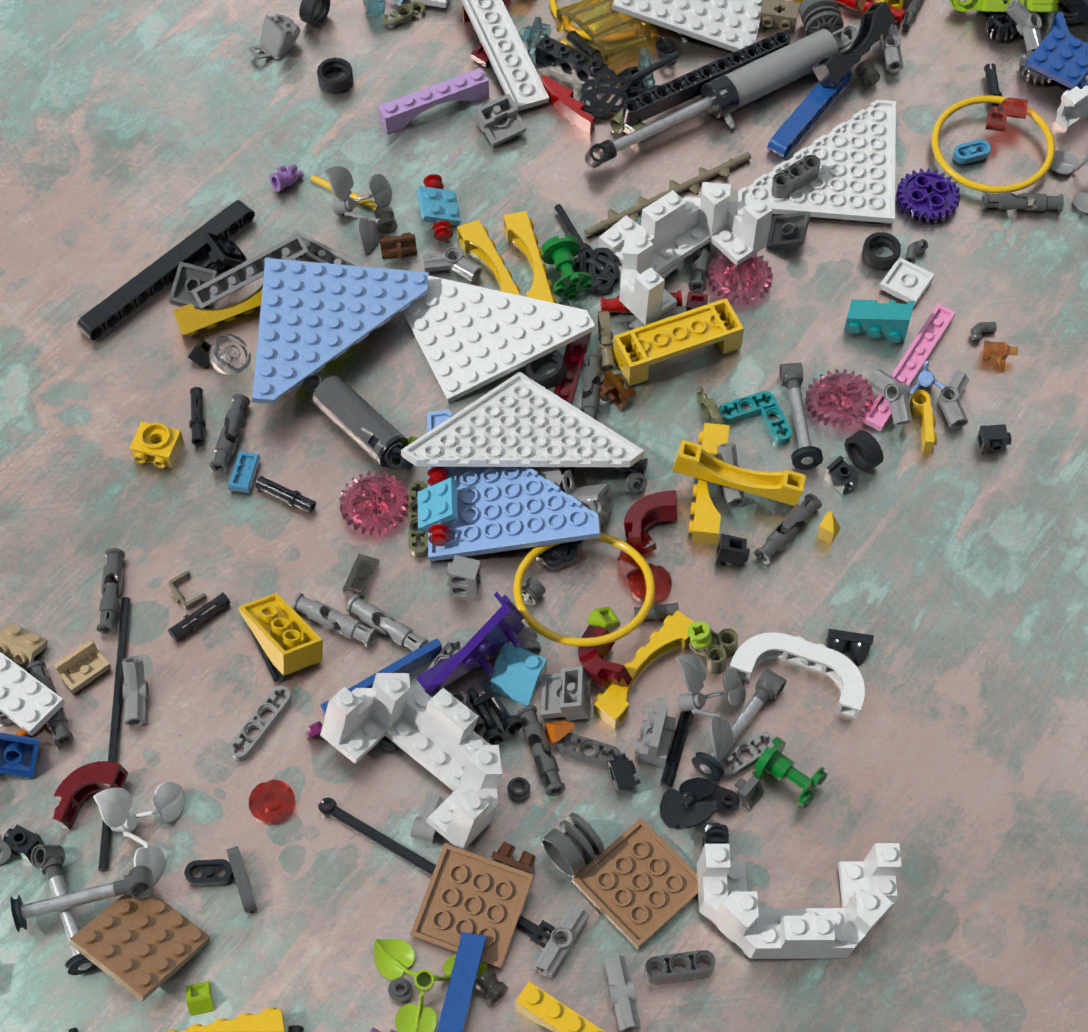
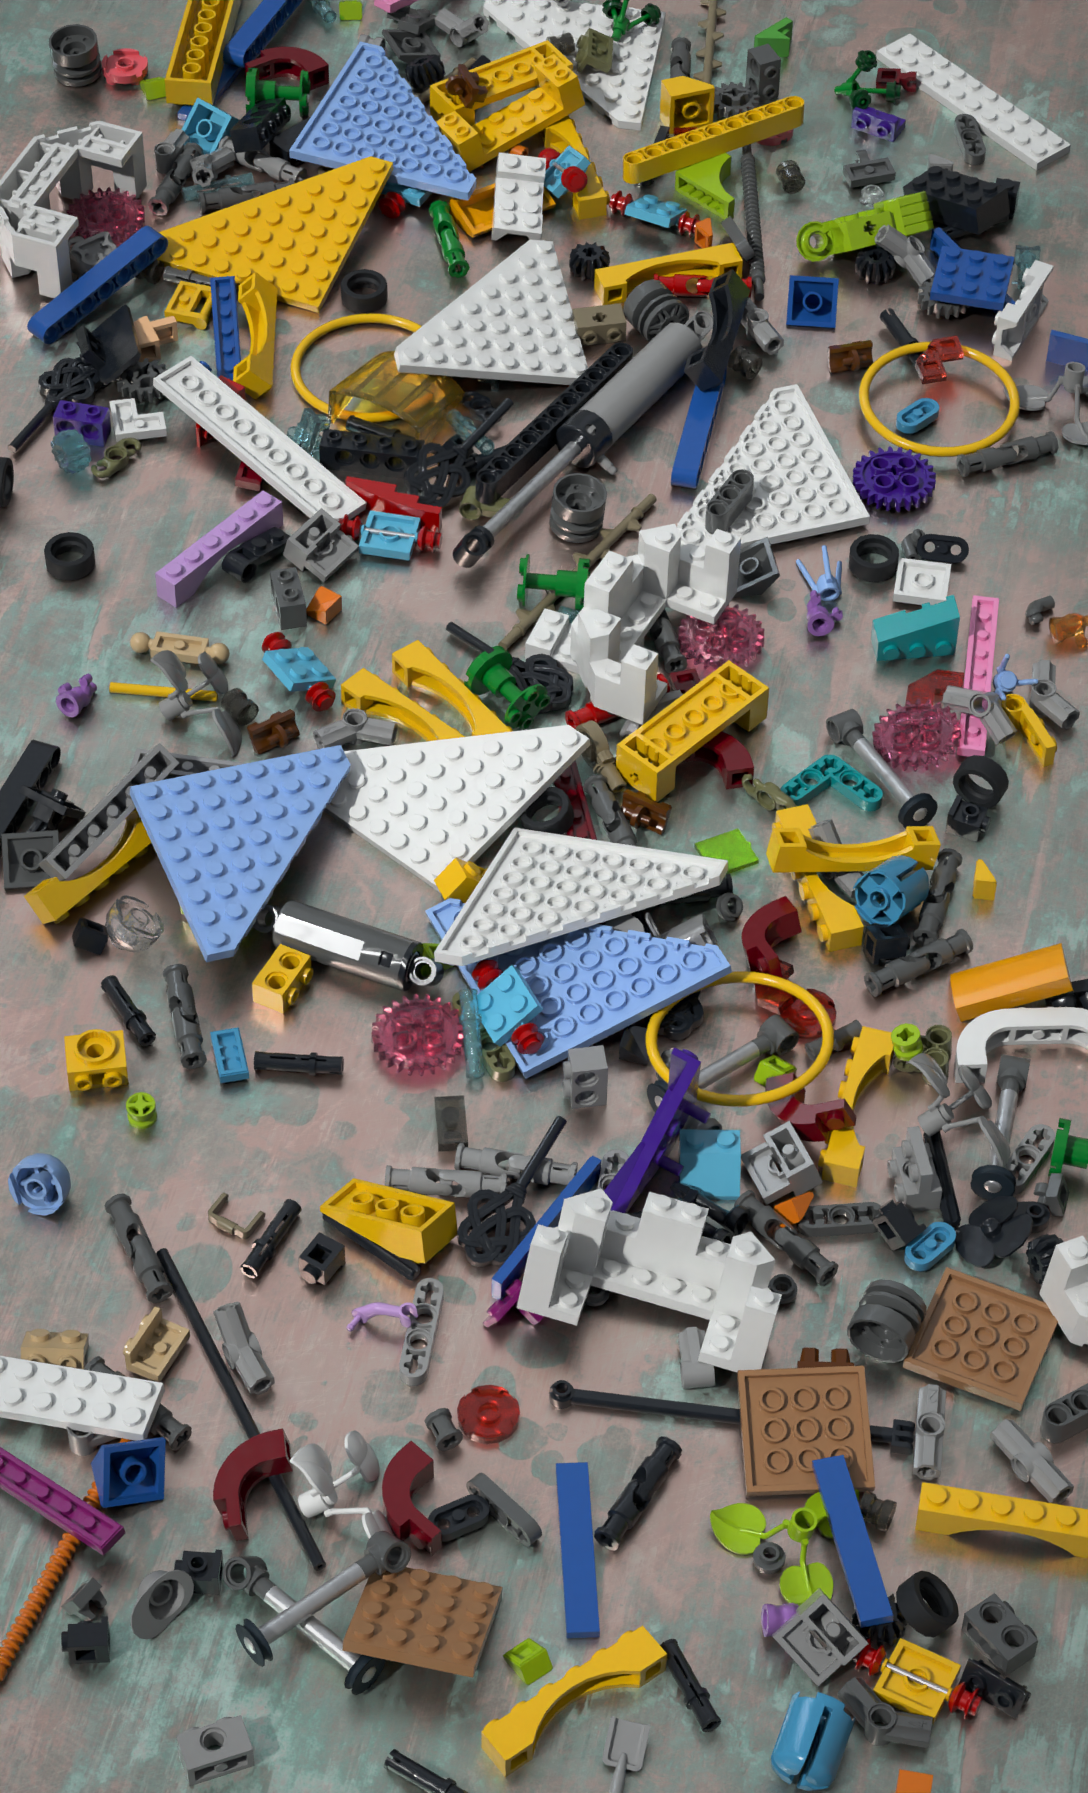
camera: 25 degrees left, 10 degrees down
none -> light blue cylinder [8,1153,71,1216]
none -> lime wheel [126,1092,157,1129]
none -> tan plate [130,631,230,664]
none -> black plate [222,527,290,583]
none -> yellow brick [252,944,313,1014]
none -> dark grey brick [270,567,307,630]
none -> black brick [298,1232,346,1285]
none -> orange slope [306,586,342,625]
none -> medium azure plate [338,510,442,561]
none -> lavender piece [346,1302,418,1332]
none -> dark red arch [382,1440,442,1556]
none -> dark grey bush [424,1408,463,1451]
none -> yellow slope [434,857,488,903]
none -> black piece [457,1116,567,1267]
none -> clear light blue pin [458,988,485,1078]
none -> green piece [517,554,591,611]
none -> dark grey wheel [549,473,607,543]
none -> blue tile [556,1462,600,1639]
none -> black piece [594,1436,682,1551]
none -> black slope [619,1025,649,1065]
none -> piece [647,1015,799,1113]
none -> dark red arch [681,731,754,790]
none -> clear neon green piece [694,828,759,874]
none -> blue slope [786,275,839,328]
none -> light blue plant [796,545,842,601]
none -> medium lavender piece [807,590,843,636]
none -> reddish brown hips [828,340,873,373]
none -> dark azure cylinder [853,855,929,926]
none -> dark grey piece [864,929,973,997]
none -> dark azure plate [904,1222,956,1271]
none -> clear red tile [905,669,964,714]
none -> black plate [917,534,969,563]
none -> light orange slope [950,943,1073,1022]

